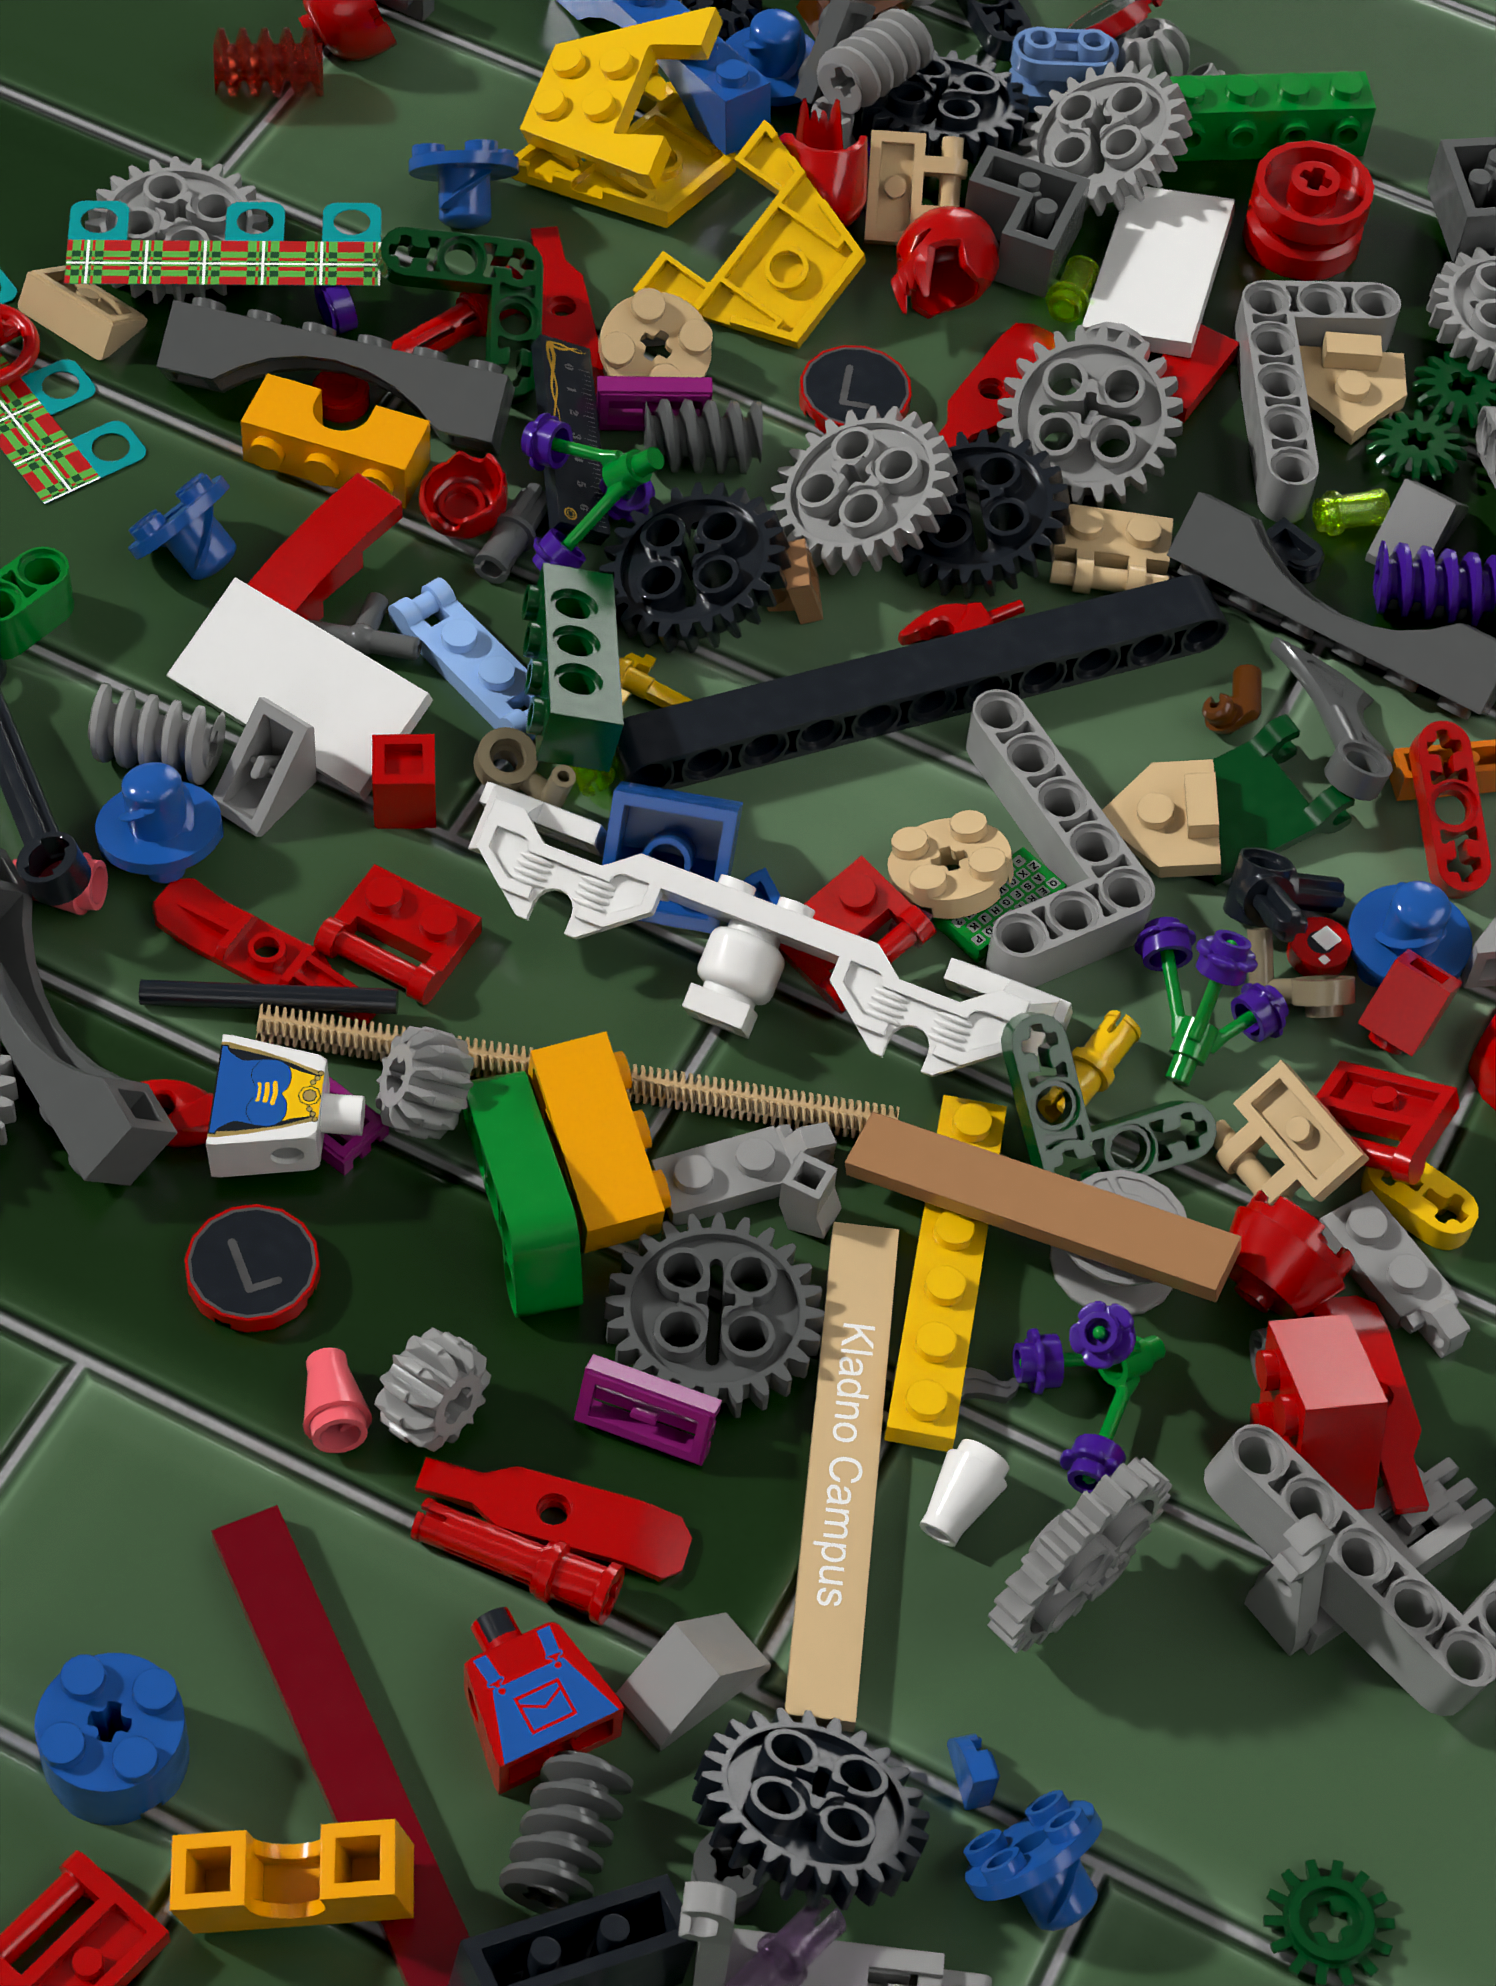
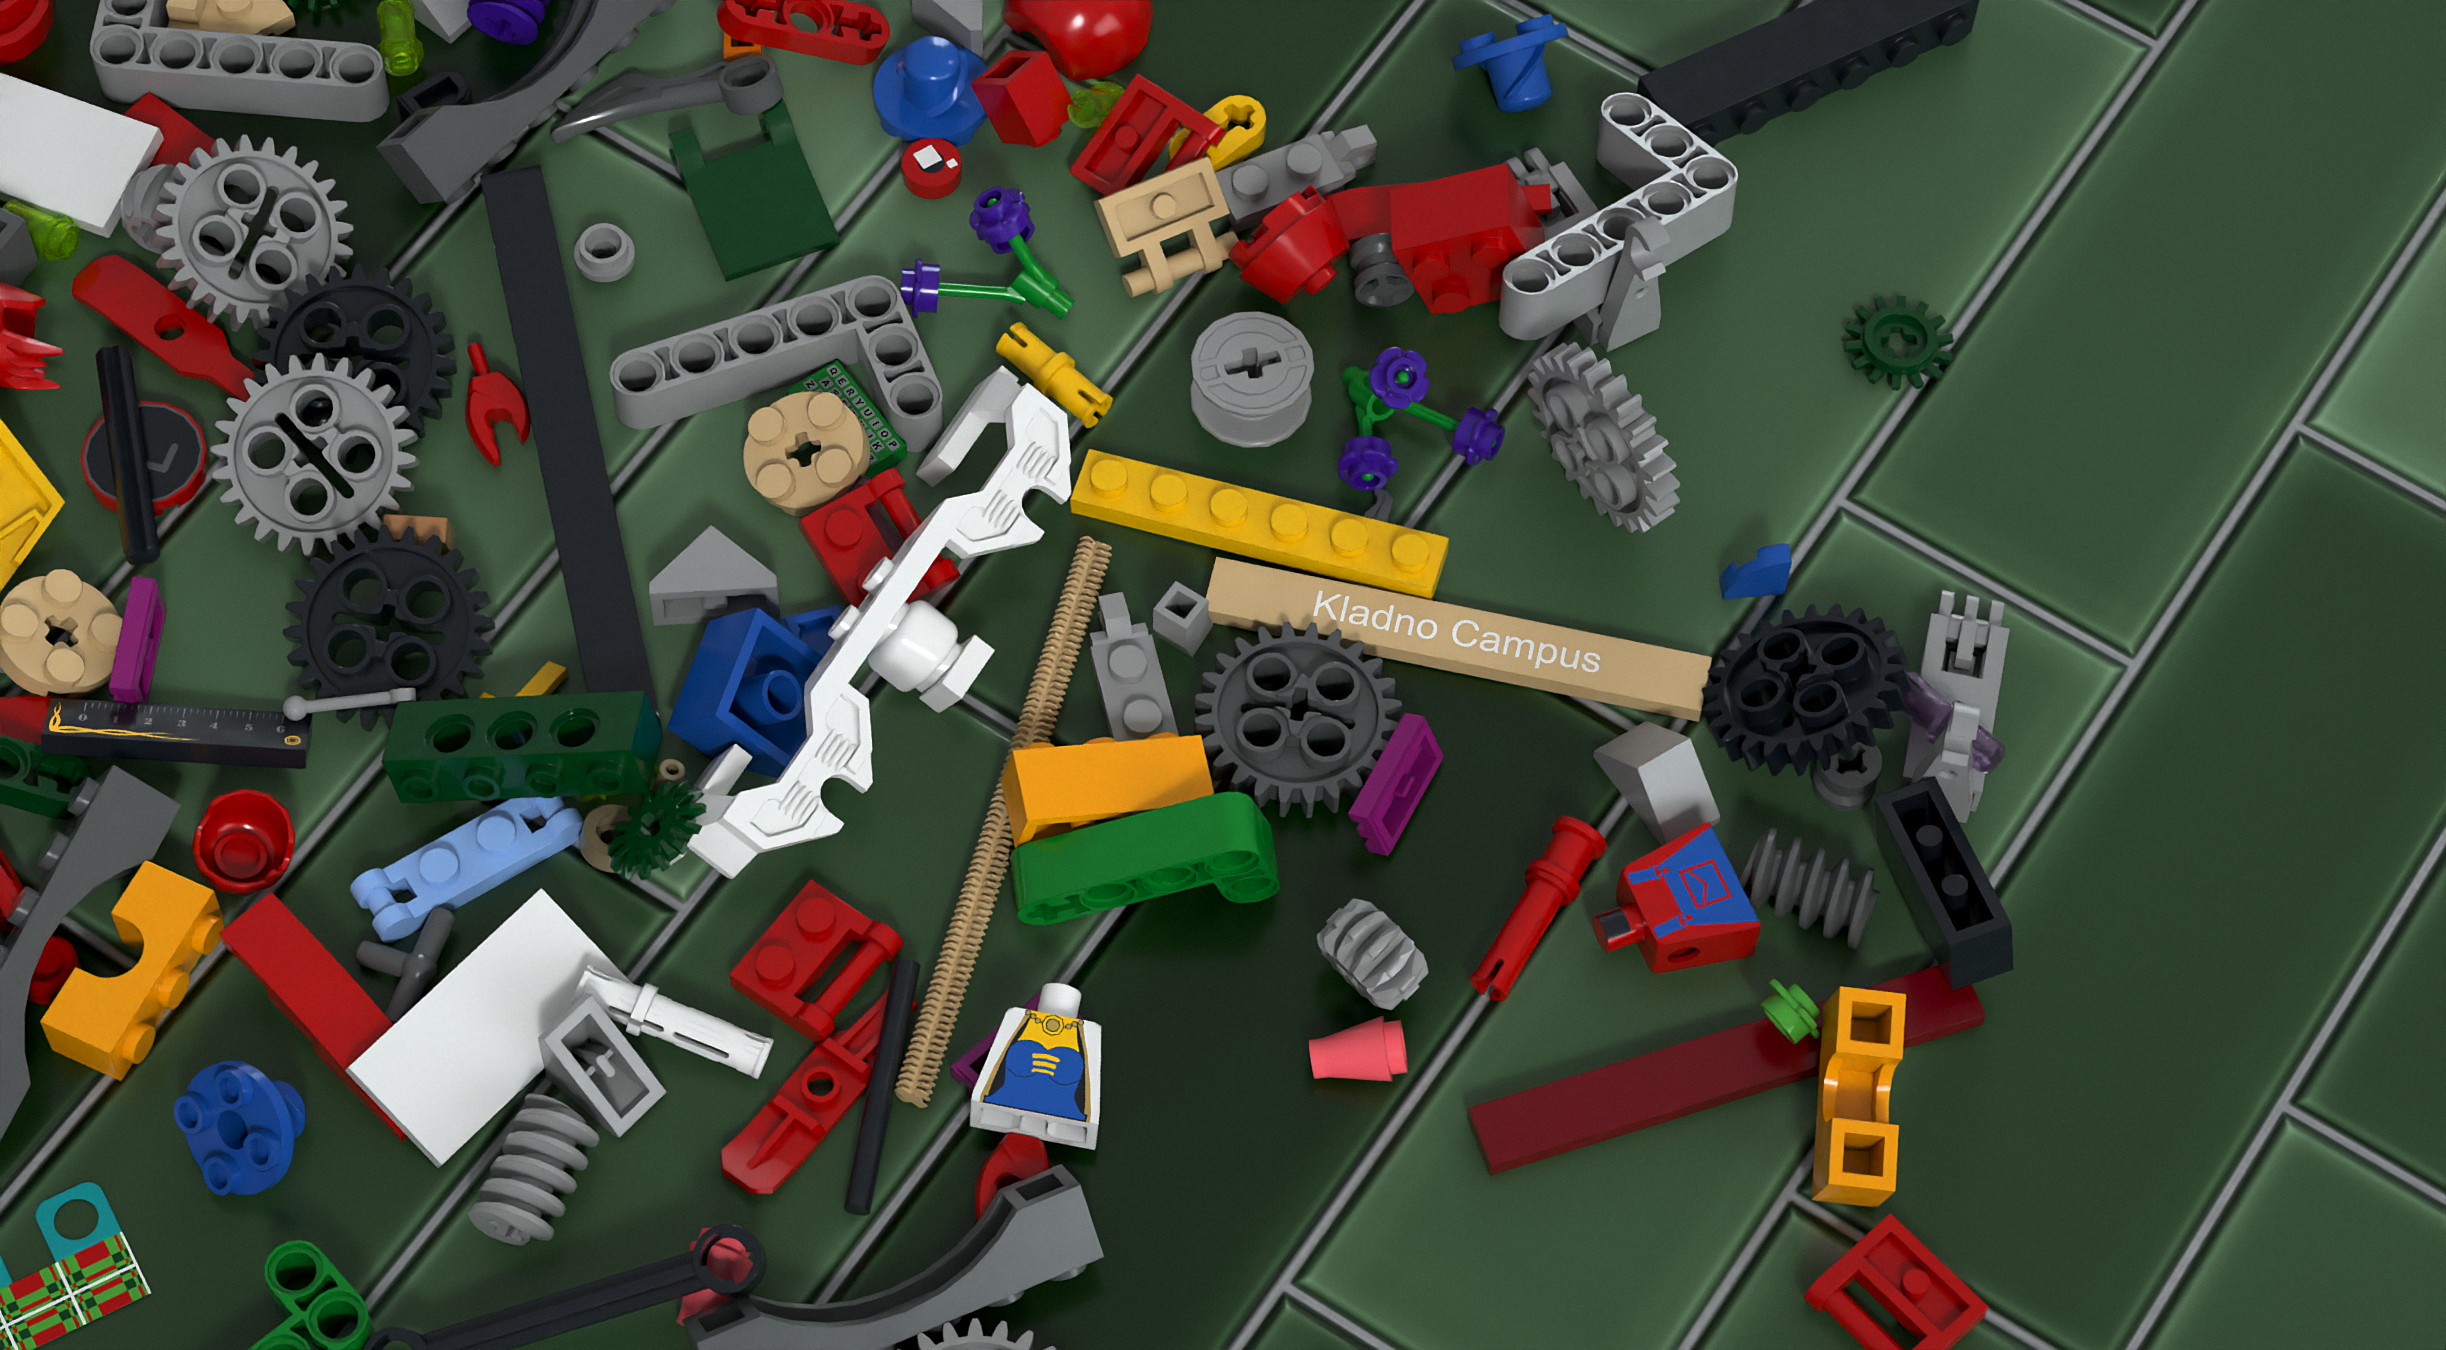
camera: 80 degrees left, 5 degrees up
blue brick [35,1653,190,1825] -> none
blue plate [95,762,224,883] -> none
black tile [184,1204,320,1333] -> none
red panel [372,734,436,829] -> none
light grey gear [375,1026,474,1140] -> none
red piece [415,1457,692,1582] -> none
dark grey axle [473,483,548,584] -> none
plant [521,413,664,571] -> none
dark grey piece [644,399,763,474] -> none
medium nougat tile [845,1111,1241,1303] -> none
white cone [919,1439,1010,1547] -> none
blue plate [963,1790,1102,1931] -> none
beam [1001,1012,1217,1182] -> none
tan plate [1049,504,1173,594] -> none
tan plate [1102,759,1221,878] -> none
reddish brown arm [1202,664,1263,735] -> none
black axle [1223,847,1346,942] -> none
dark tan plate [1247,928,1356,1018] -> none
none -> black axle [95,345,160,566]
none -> light grey hinge [283,688,416,721]
none -> white pin [572,965,774,1079]
none -> light grey plate [574,223,636,282]
none -> dark green gear [607,779,707,881]
none -> light grey slope [649,525,781,626]
none -> clear neon green pin [1067,81,1125,128]
none -> bright green plate [1760,978,1821,1045]

